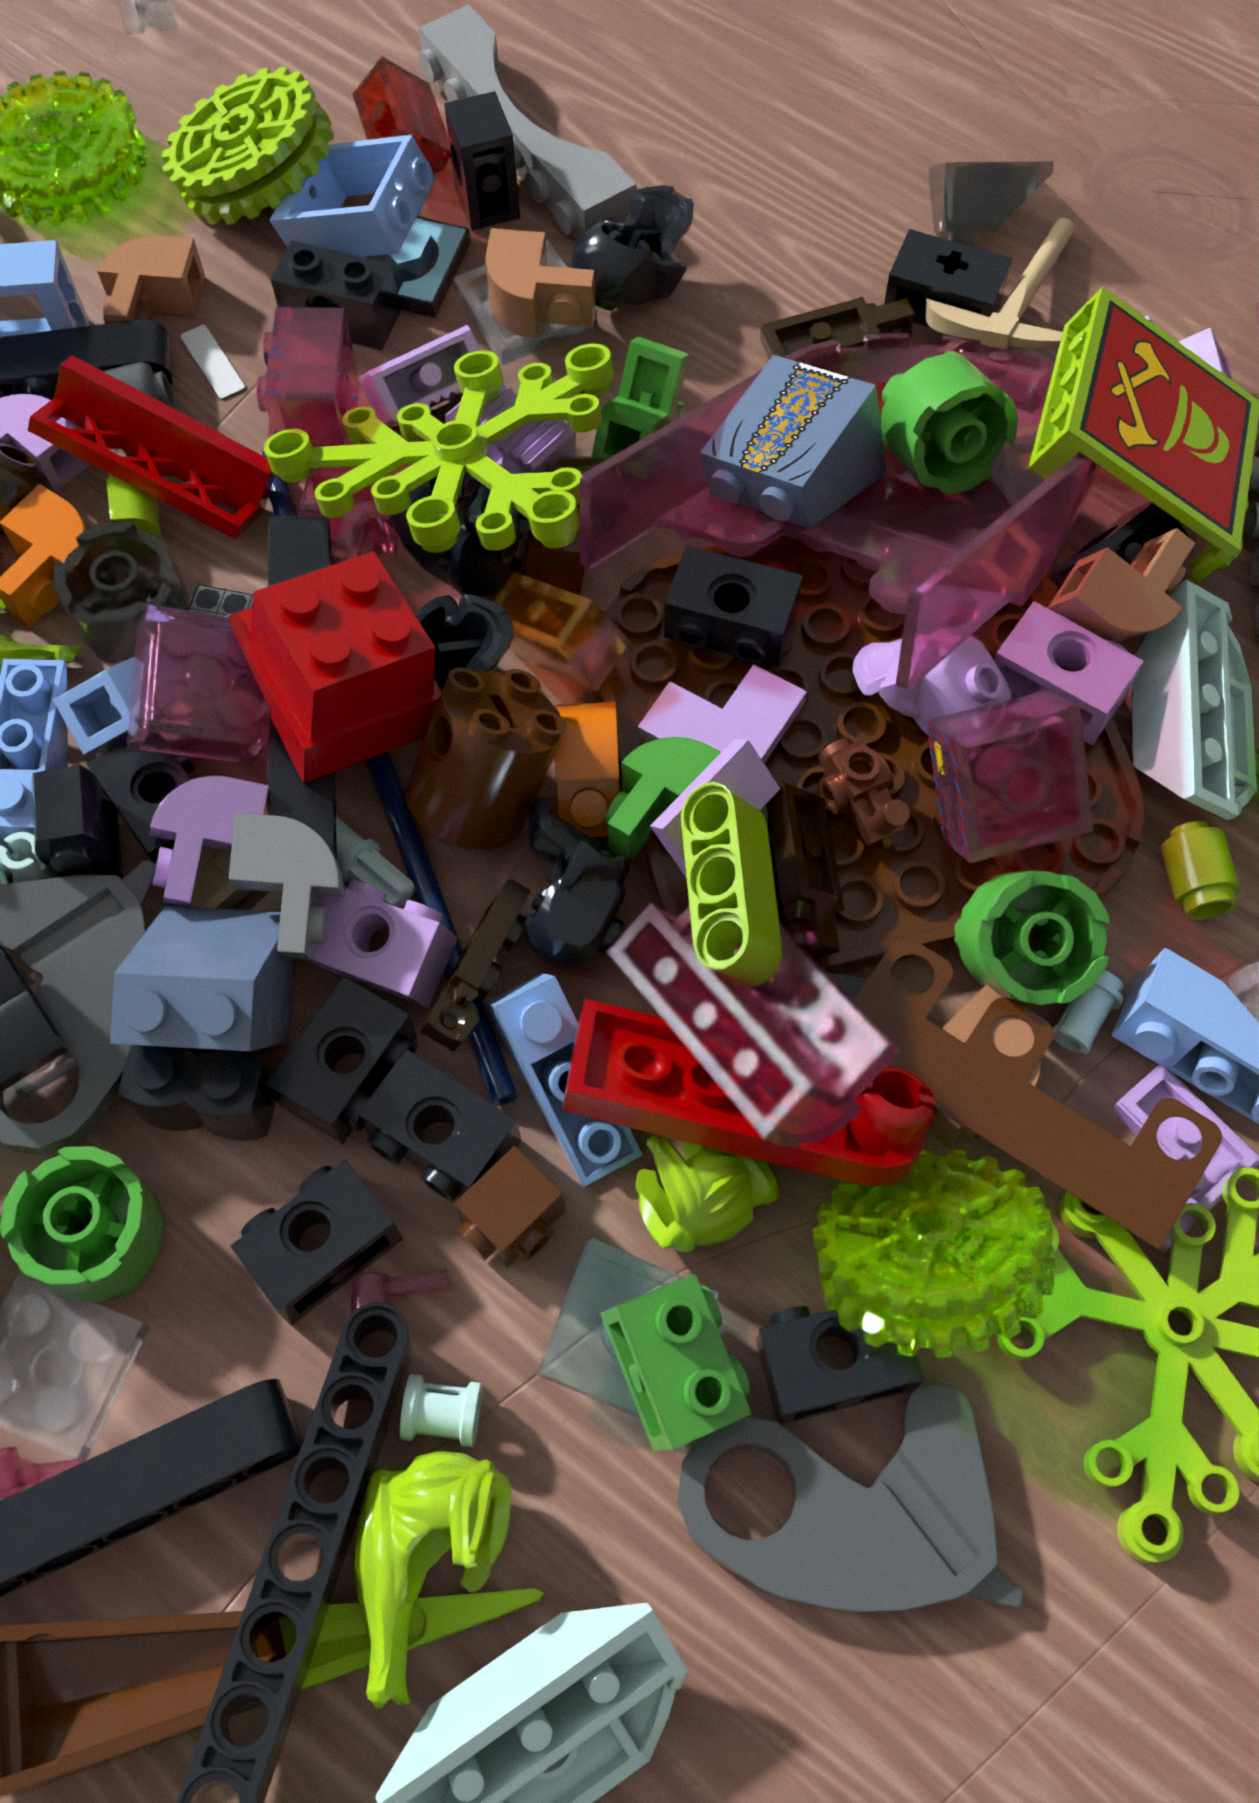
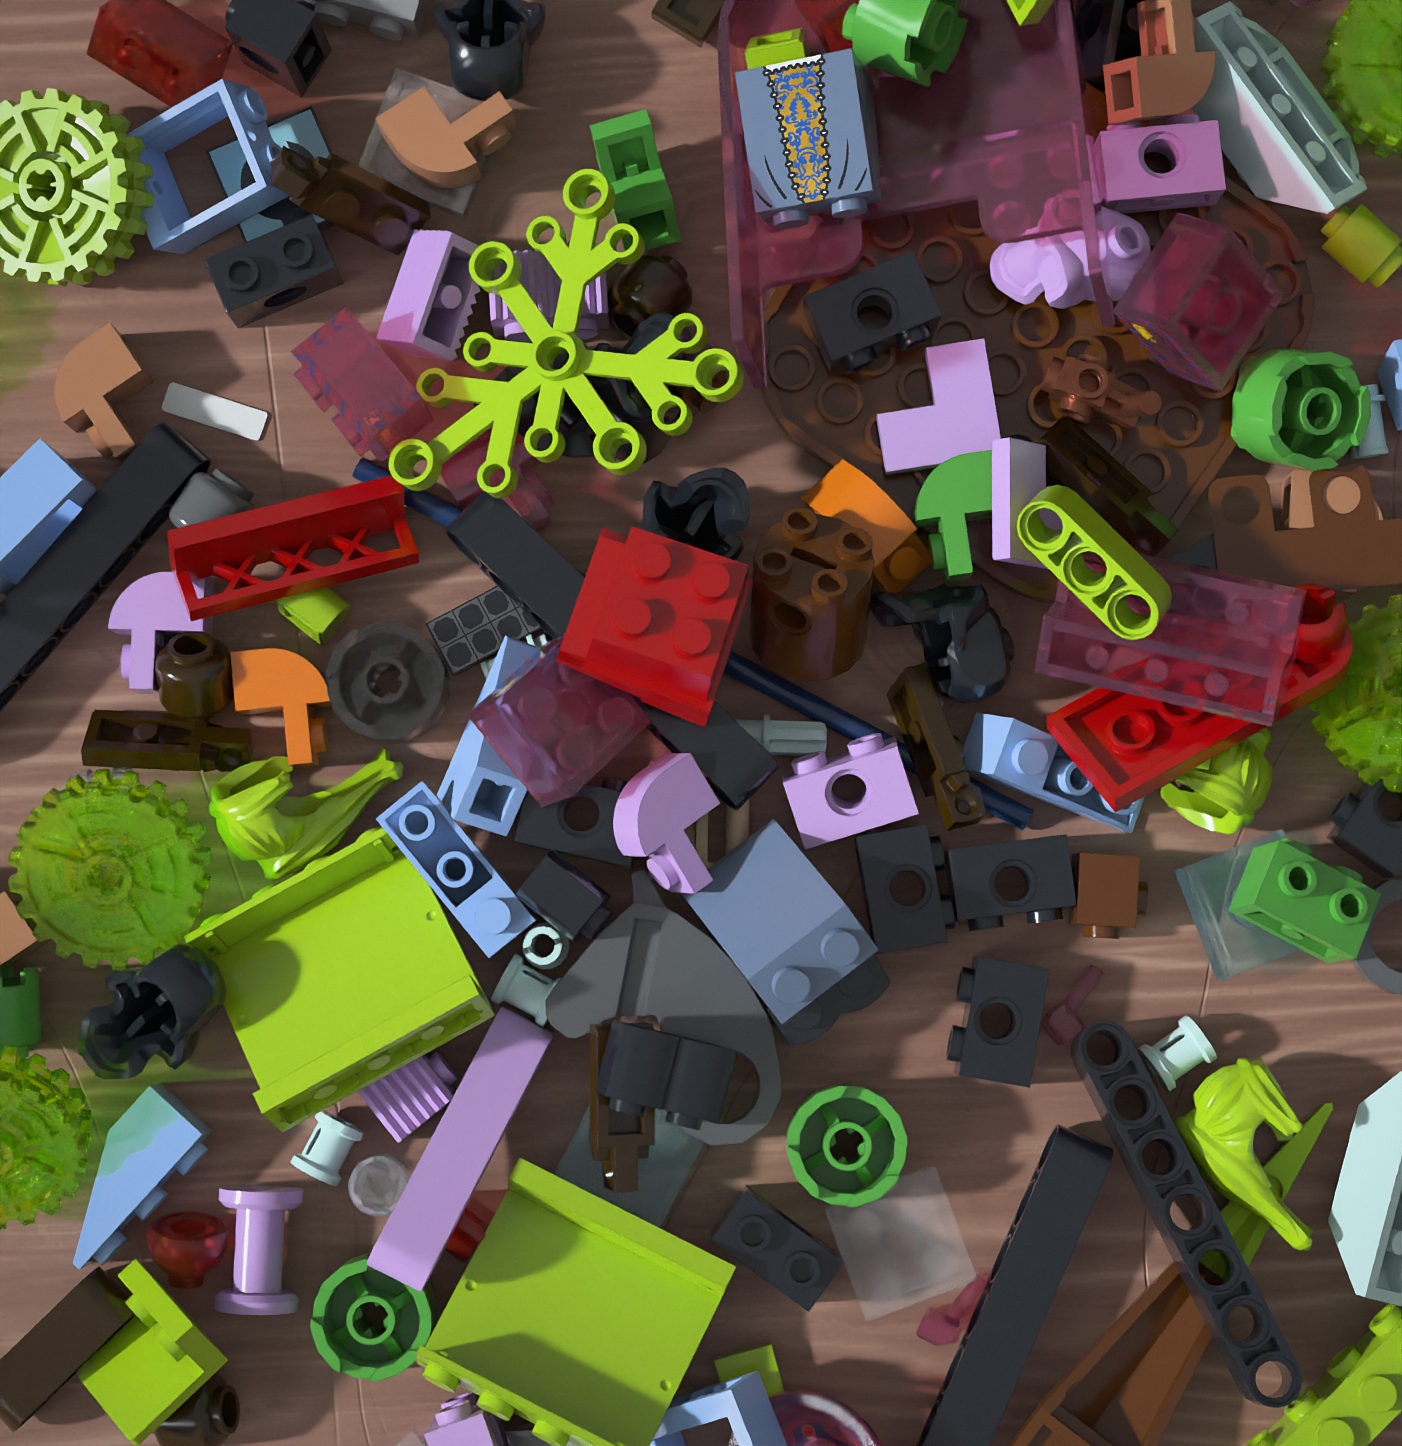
camera: 40 degrees left, 20 degrees up
light grey brick [229,812,345,960] -> none
clear orange brick [494,572,631,691] -> none
none -> dark brown hinge [271,146,431,256]

